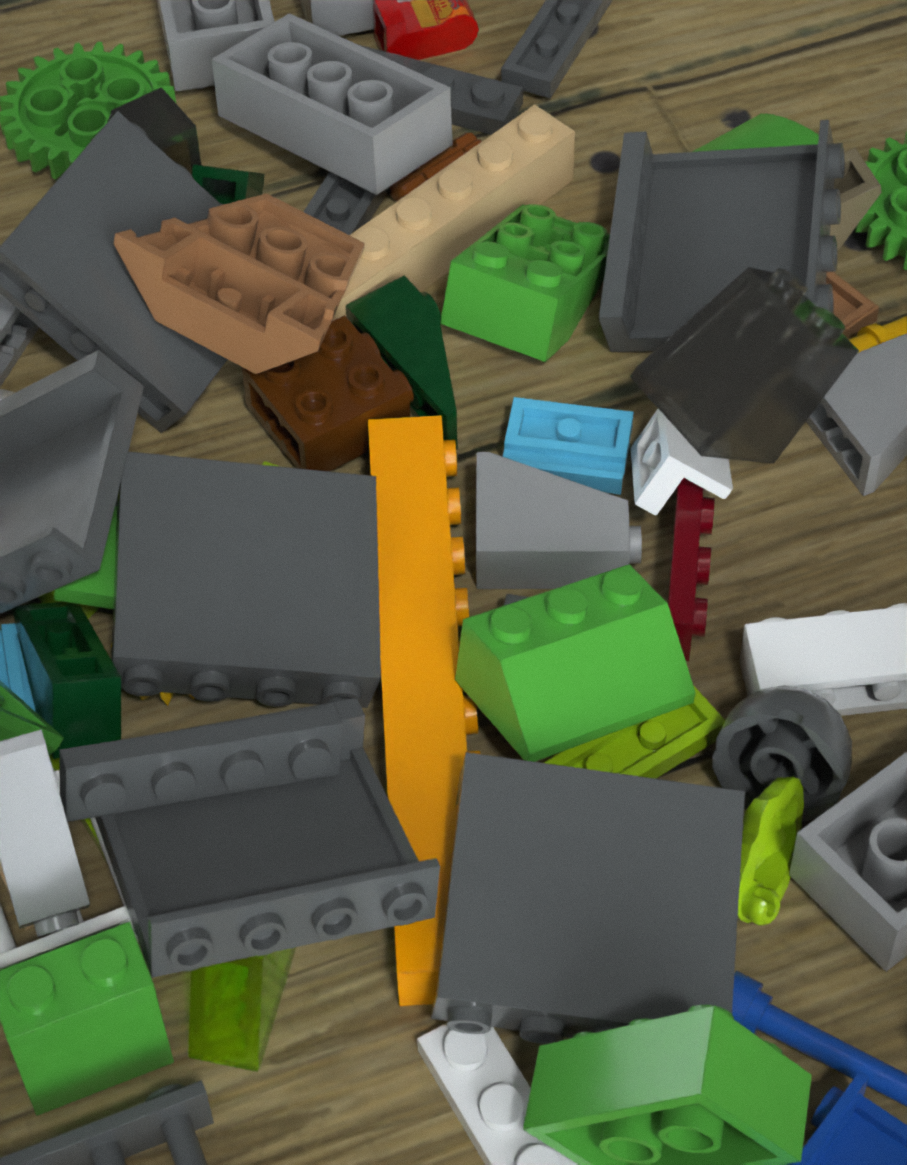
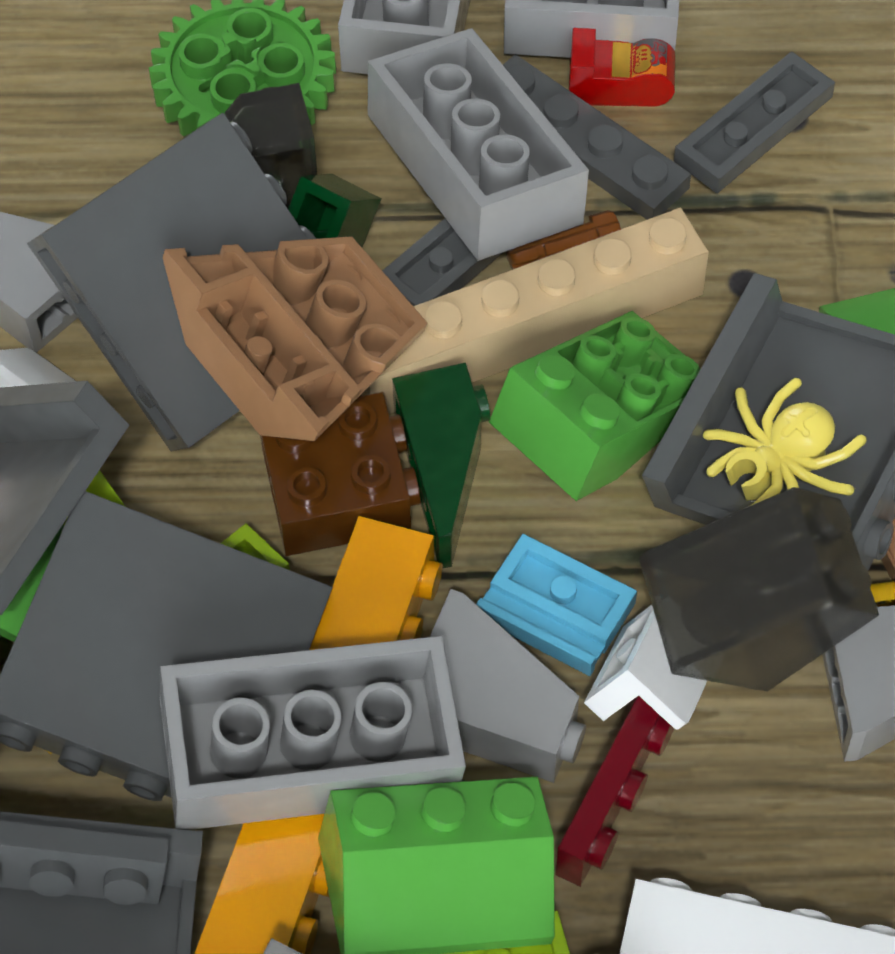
camera: 20 degrees right, 5 degrees up
none -> light grey brick [160,636,466,830]
none -> light yellow animal [703,378,867,522]

